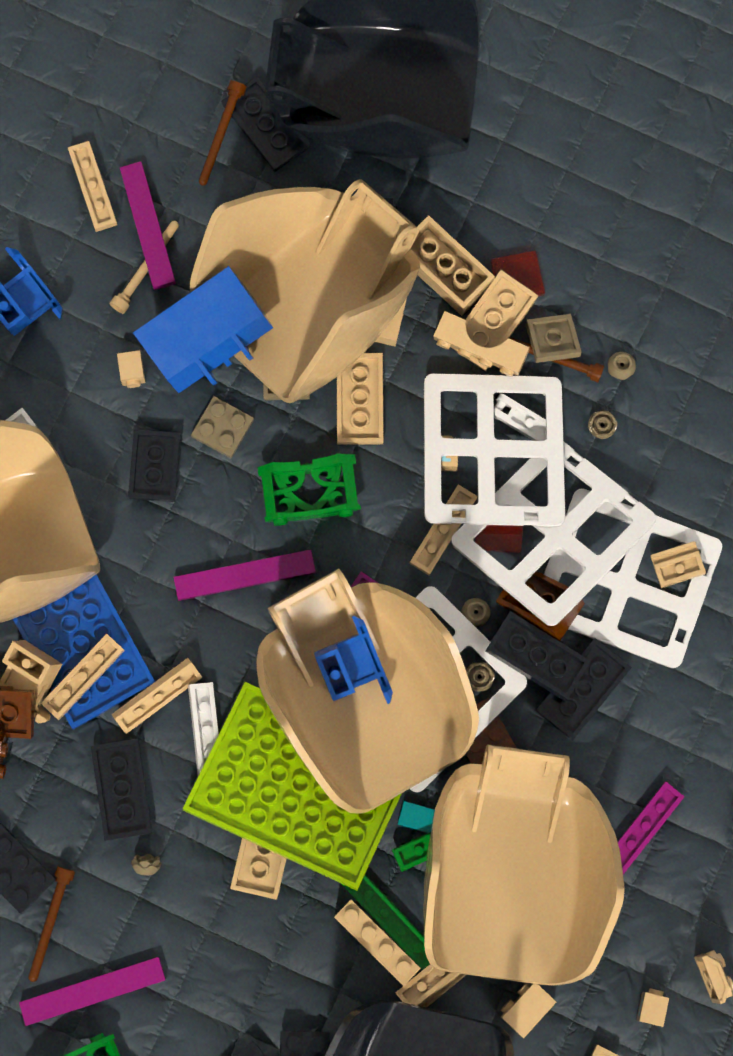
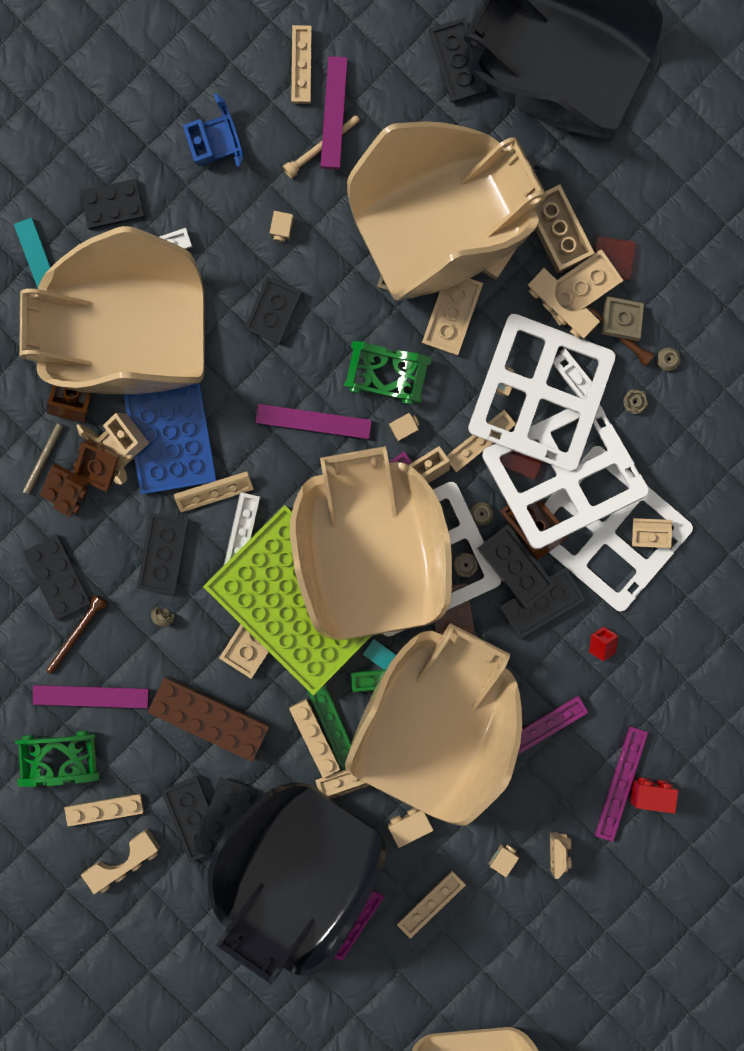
camera: 25 degrees right, 10 degrees up
tan plate [41,634,125,720] -> none
blue piece [133,266,273,393] -> none
dark tan plate [191,396,254,459] -> none
reddish brown piece [199,80,247,186] -> none
blue piece [314,616,393,704] -> none
none -> reddish brown brick [147,676,270,762]
none -> tan brick [389,413,420,442]
none -> tan brick [409,446,450,483]
none -> red panel [589,626,618,662]

